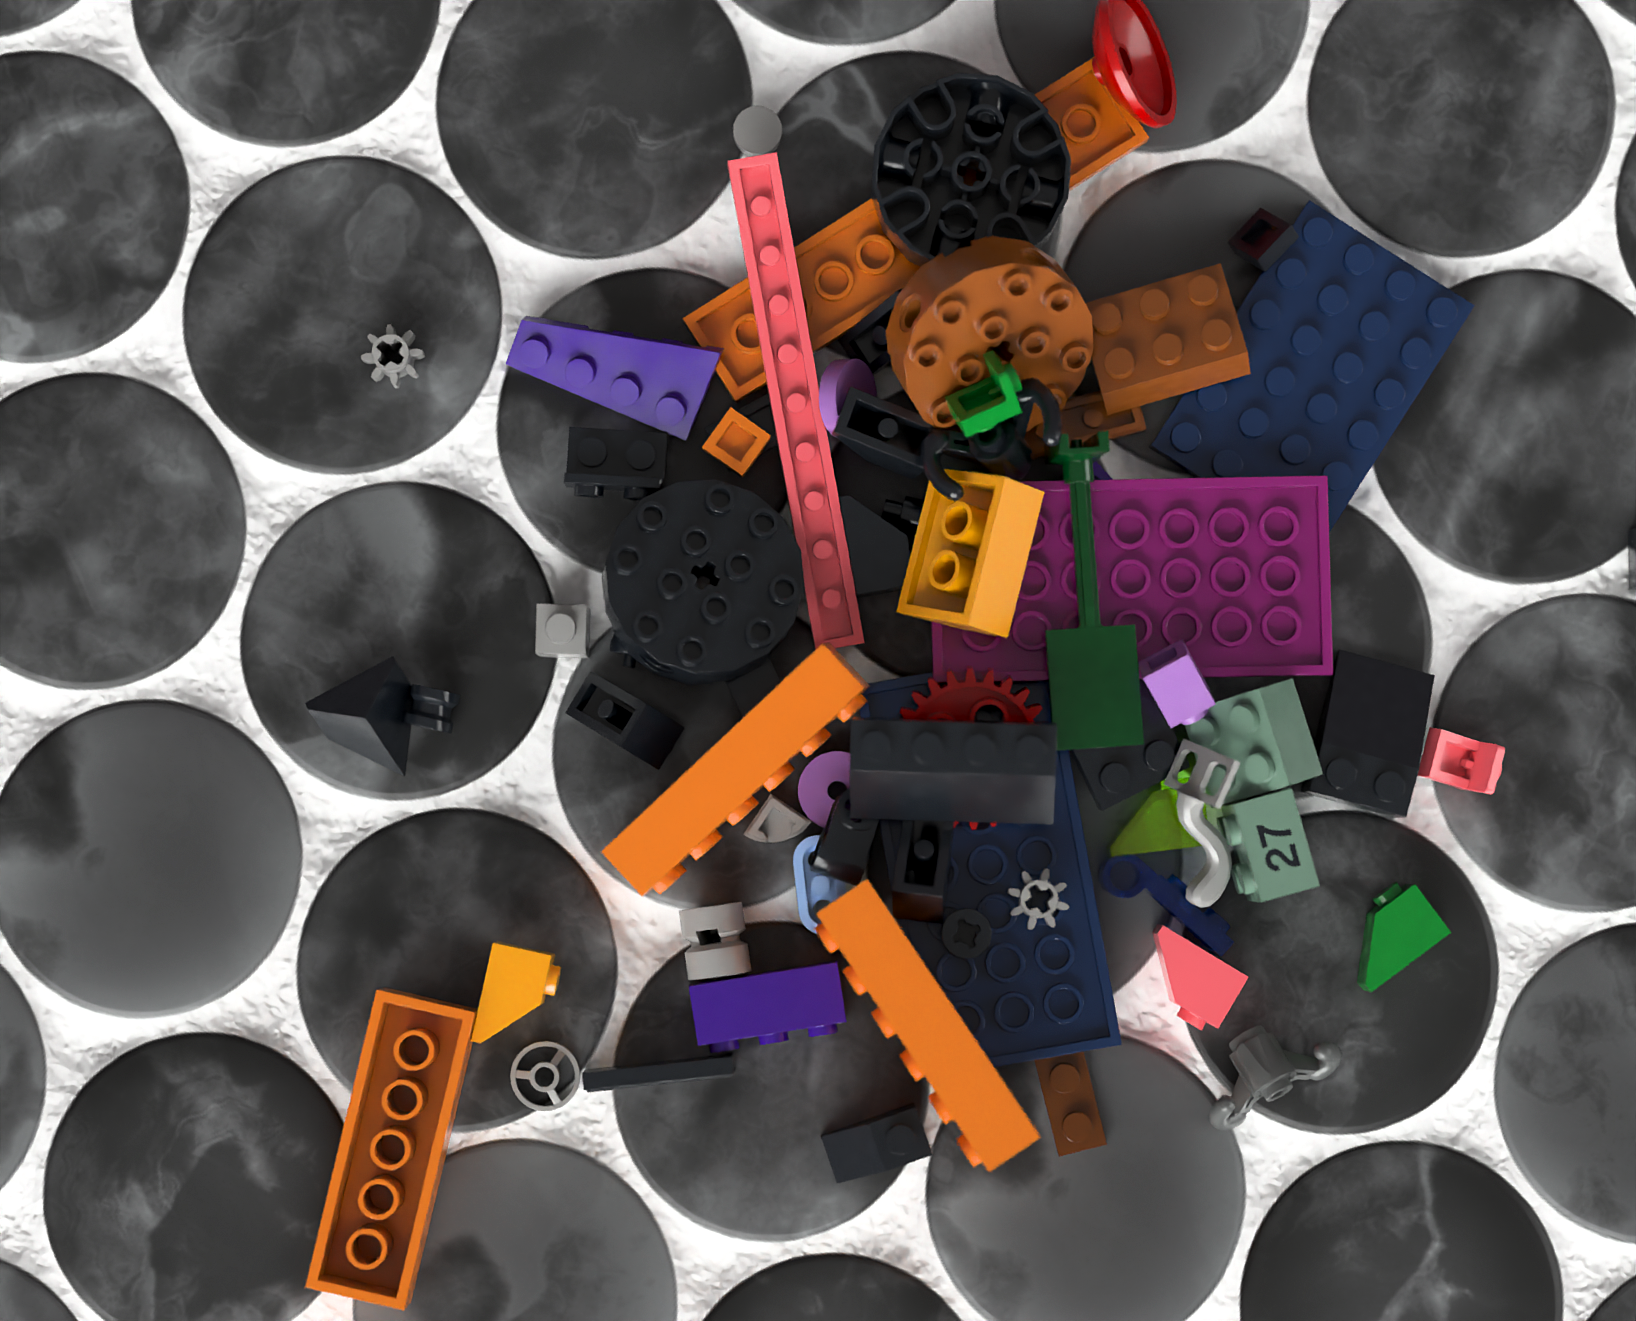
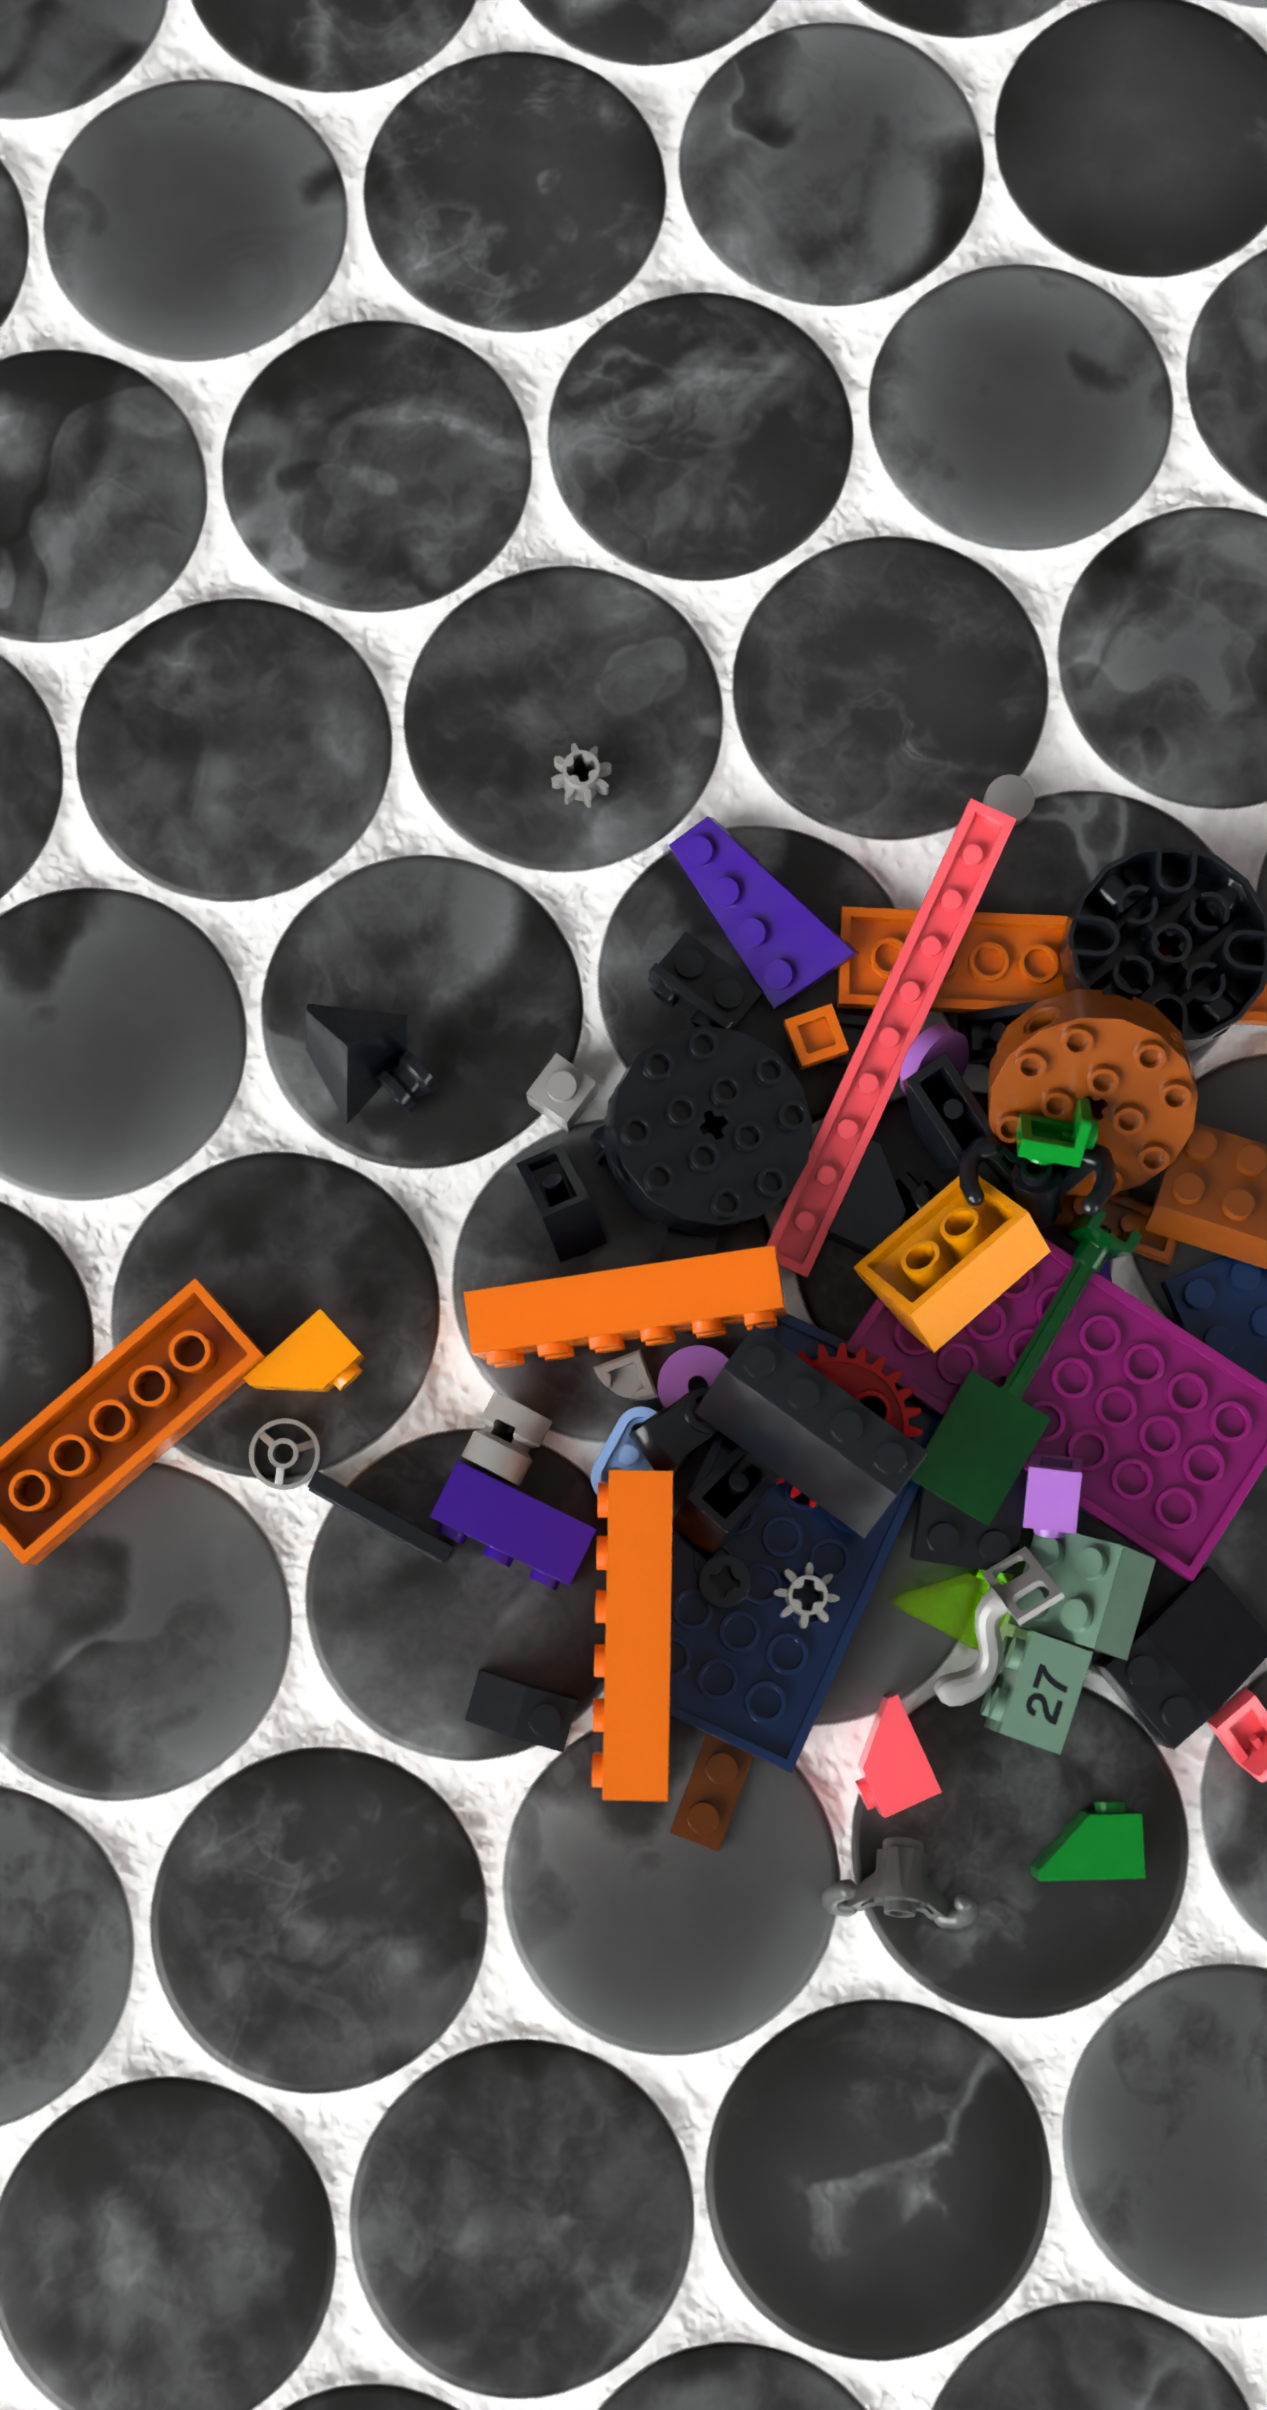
camera: 35 degrees right, 5 degrees down
clear blue plate [1098,853,1234,957] -> none

